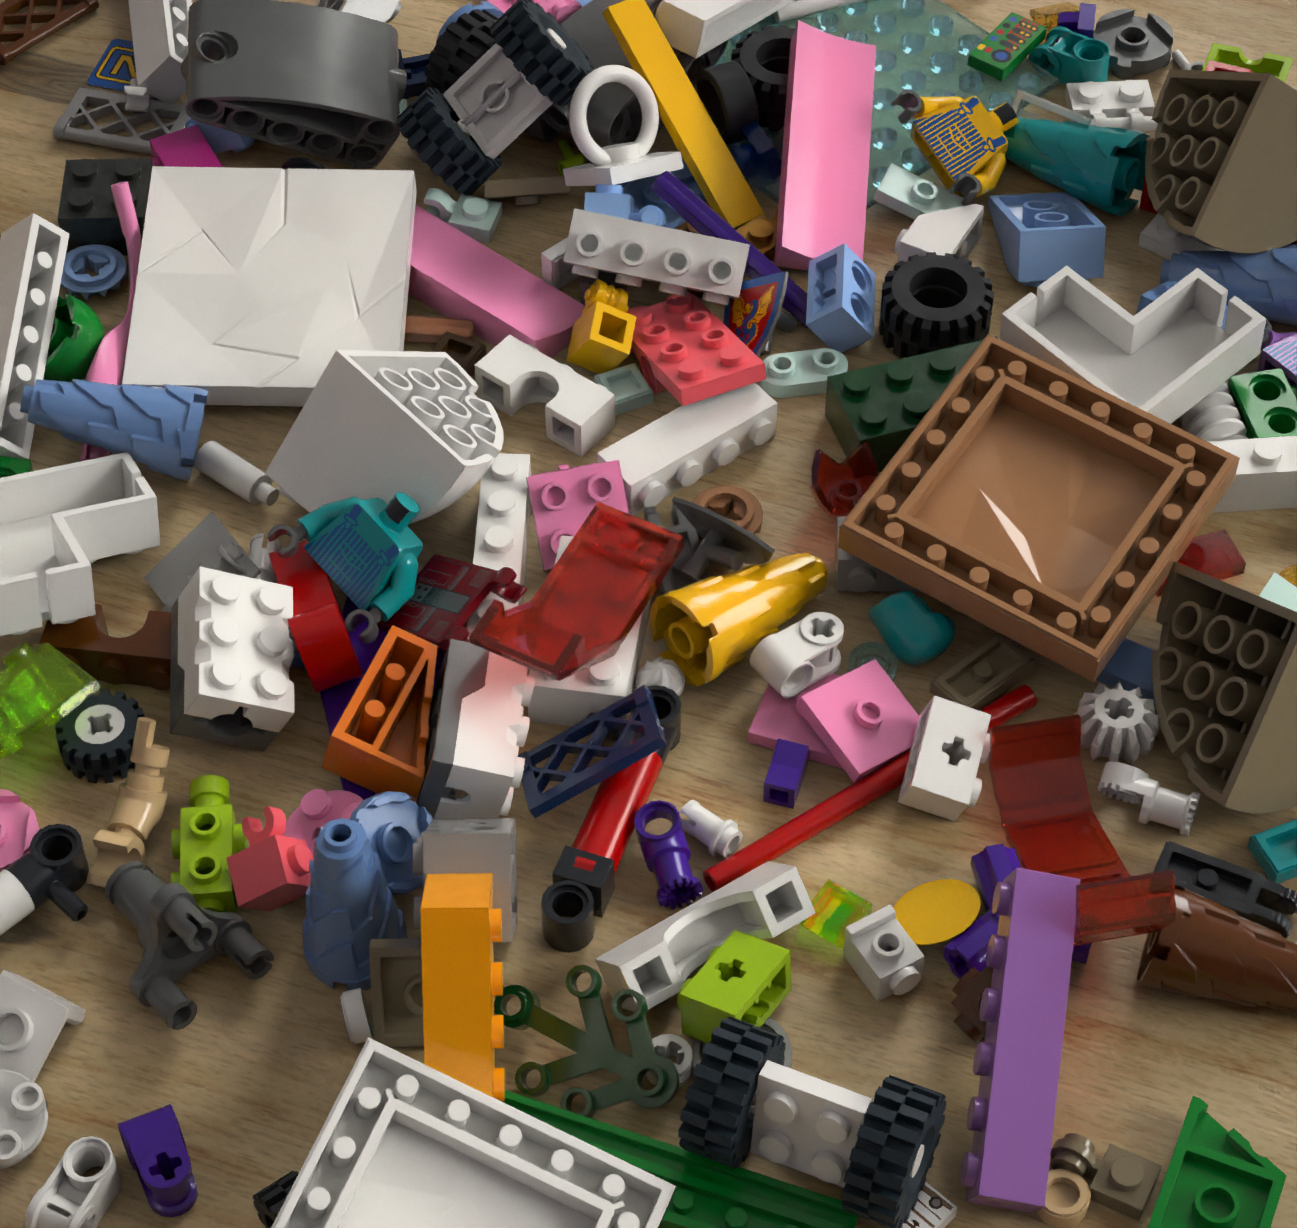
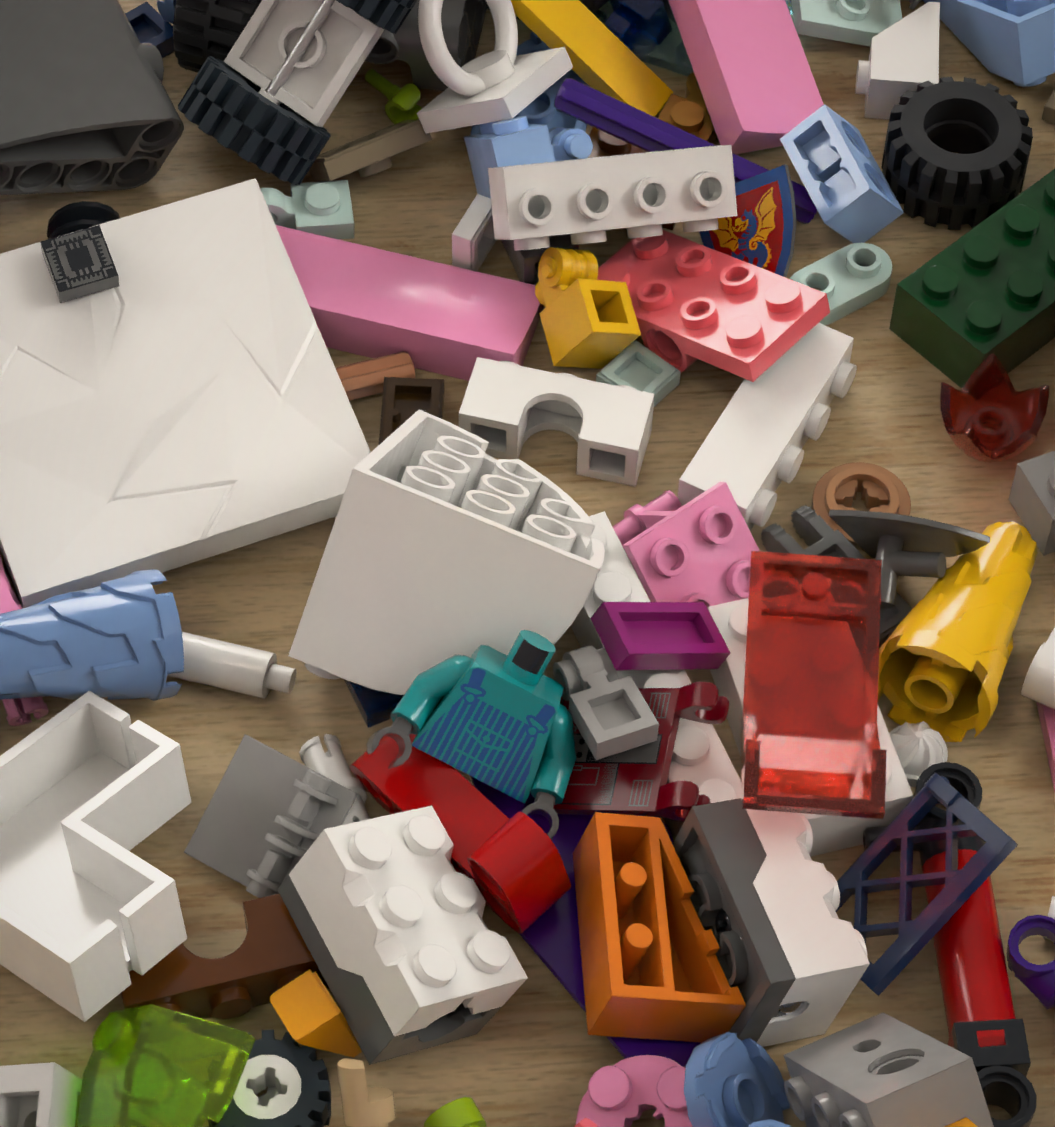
camera: 25 degrees left, 5 degrees up
none -> tile [40,225,119,303]
none -> light orange slope [270,969,362,1058]
none -> light grey plate [553,645,659,760]
none -> magenta tile [590,602,731,670]

